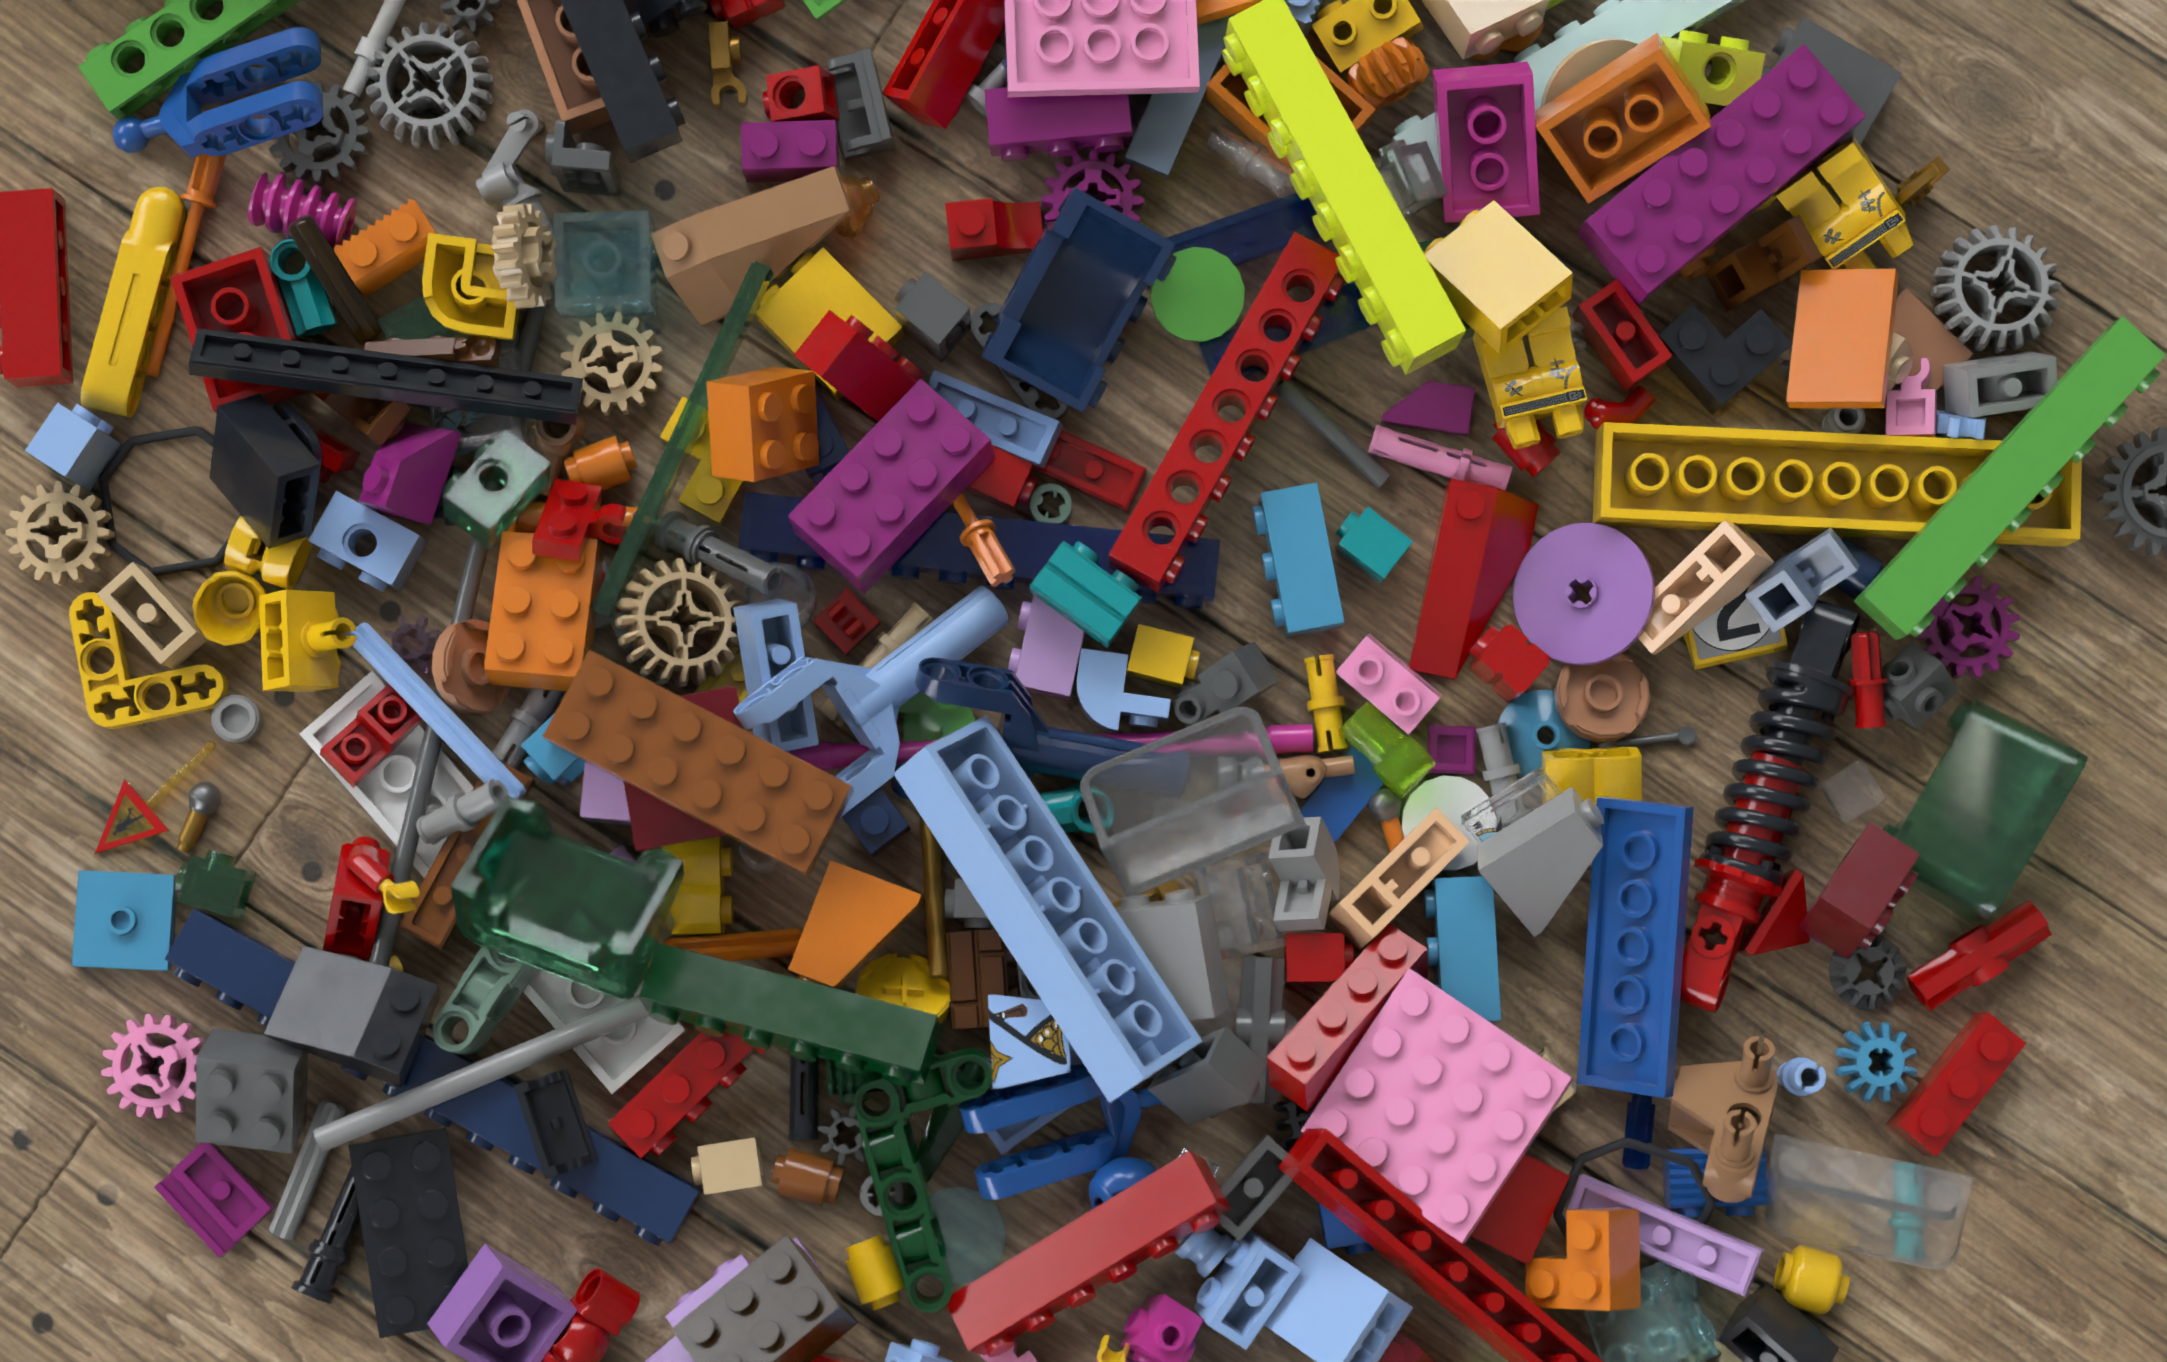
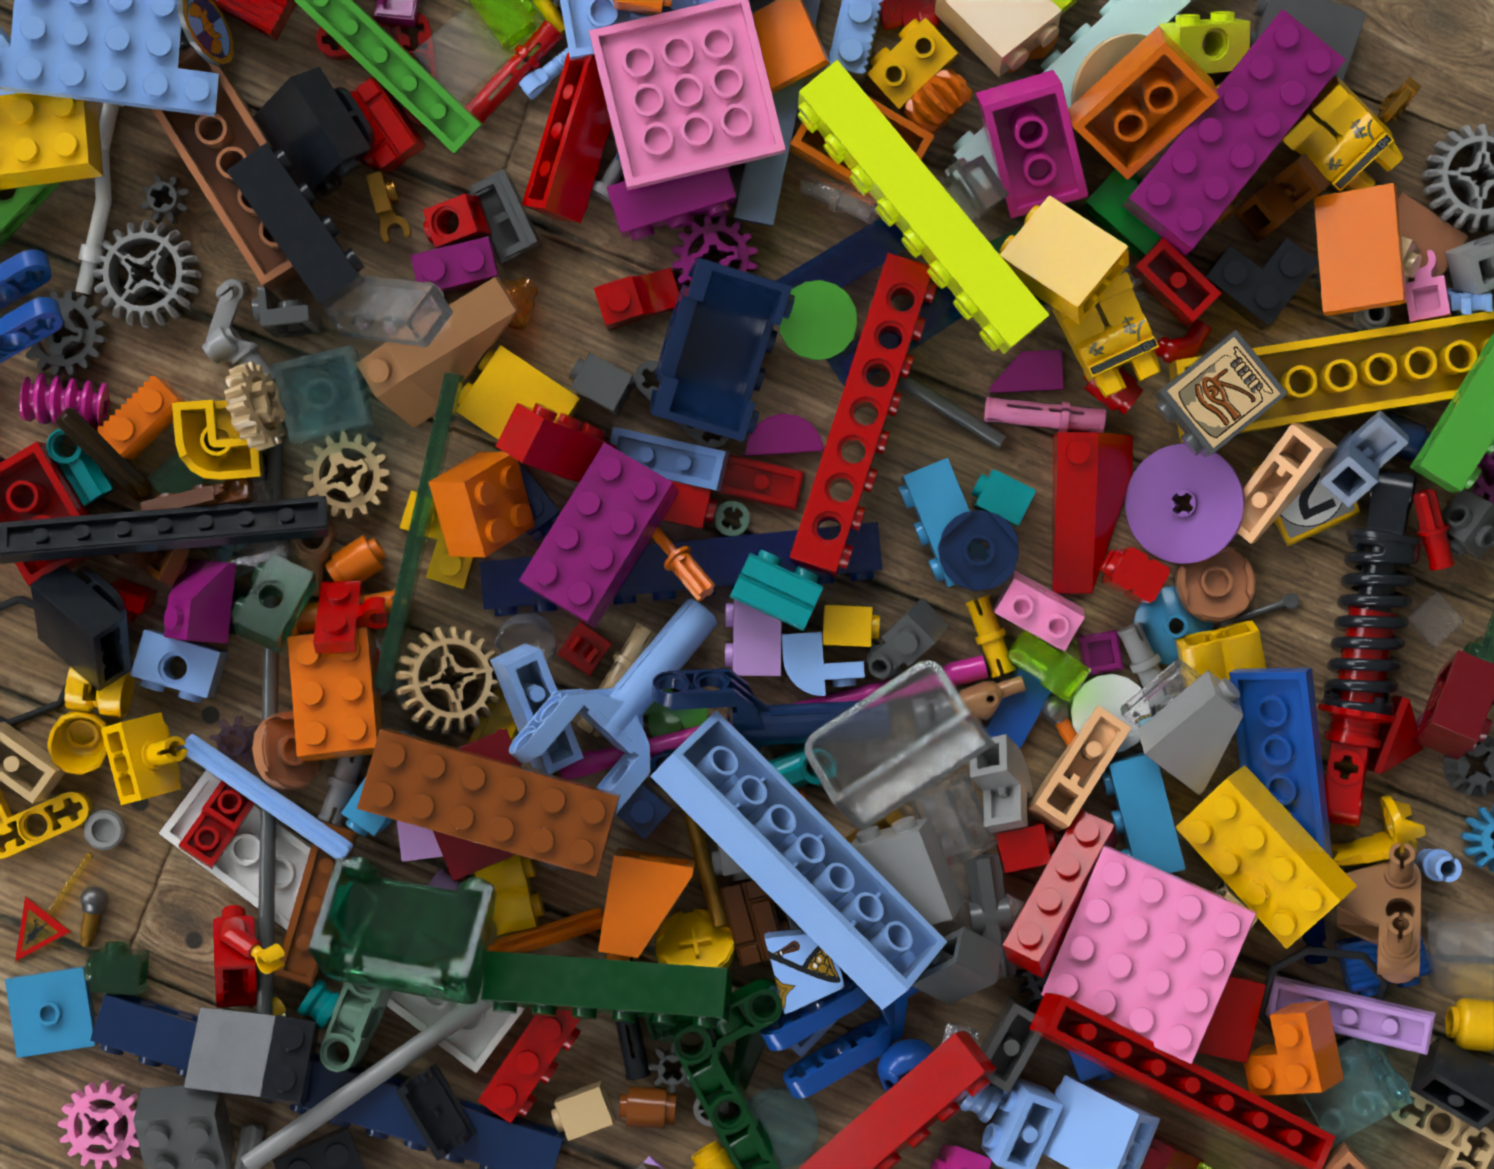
camera: 10 degrees left, 5 degrees up
light grey pin [416,779,510,845] -> none
dark grey pin [655,511,785,596] -> none
none -> teal wheel [297,979,340,1030]
none -> clear brick [323,275,453,347]
none -> magenta tile [745,413,824,456]
none -> dark blue plate [937,510,1019,591]
none -> green brick [1081,169,1161,260]
none -> brick [1154,330,1288,458]
none -> yellow brick [1175,765,1357,949]
none -> yellow hair [1331,795,1426,866]

